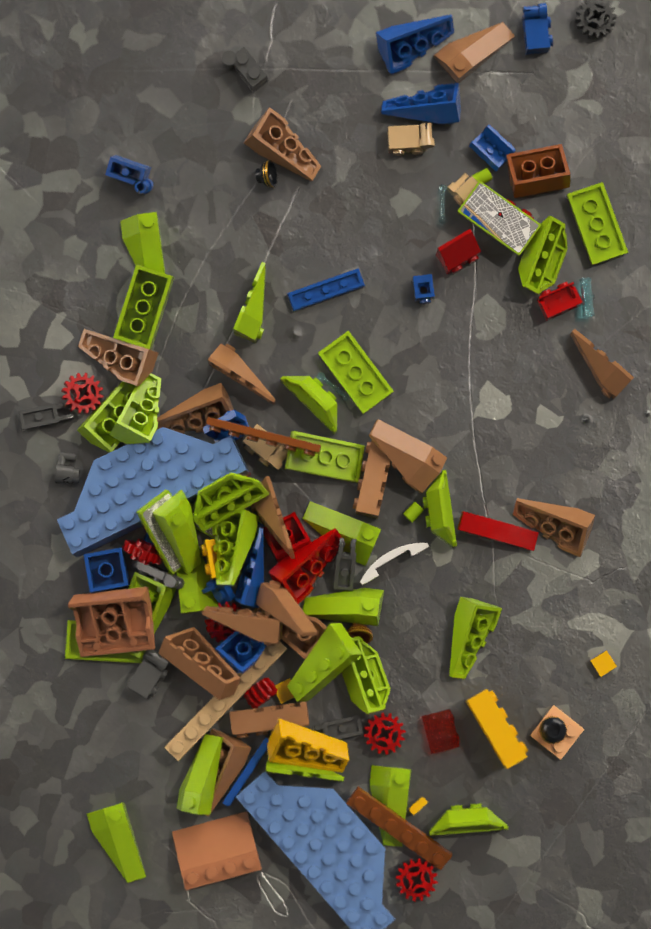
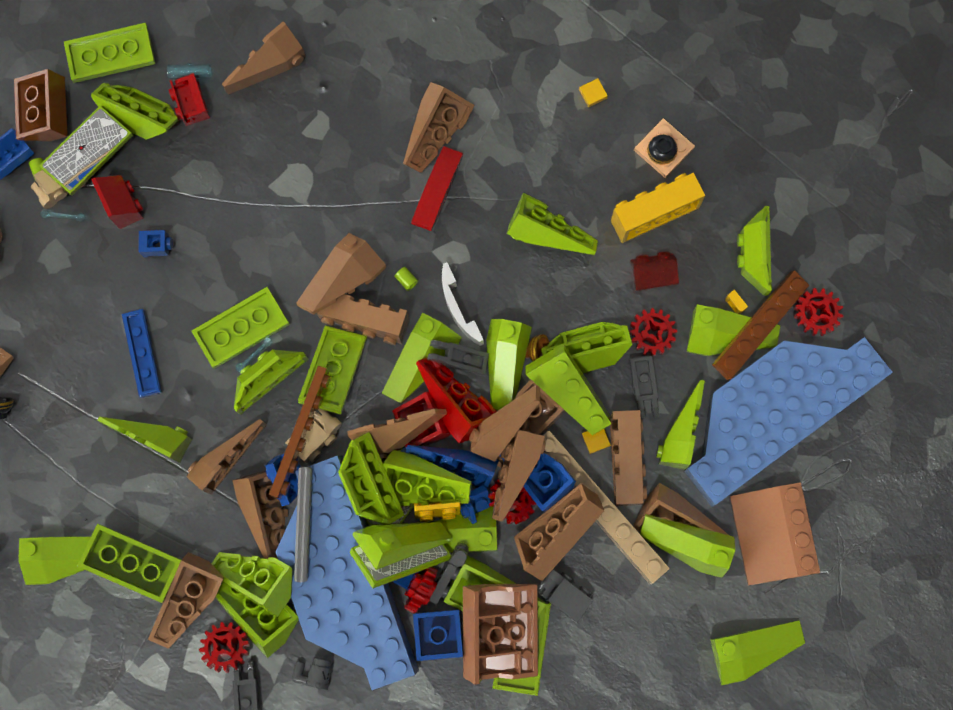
camera: 80 degrees left, 5 degrees down
blue tile [222,737,269,806] -> none
red gear [244,678,278,708] -> none
yellow wedge [267,719,349,773] -> none
lime wedge [422,470,457,548] -> none
none -> light grey axle [294,467,312,582]

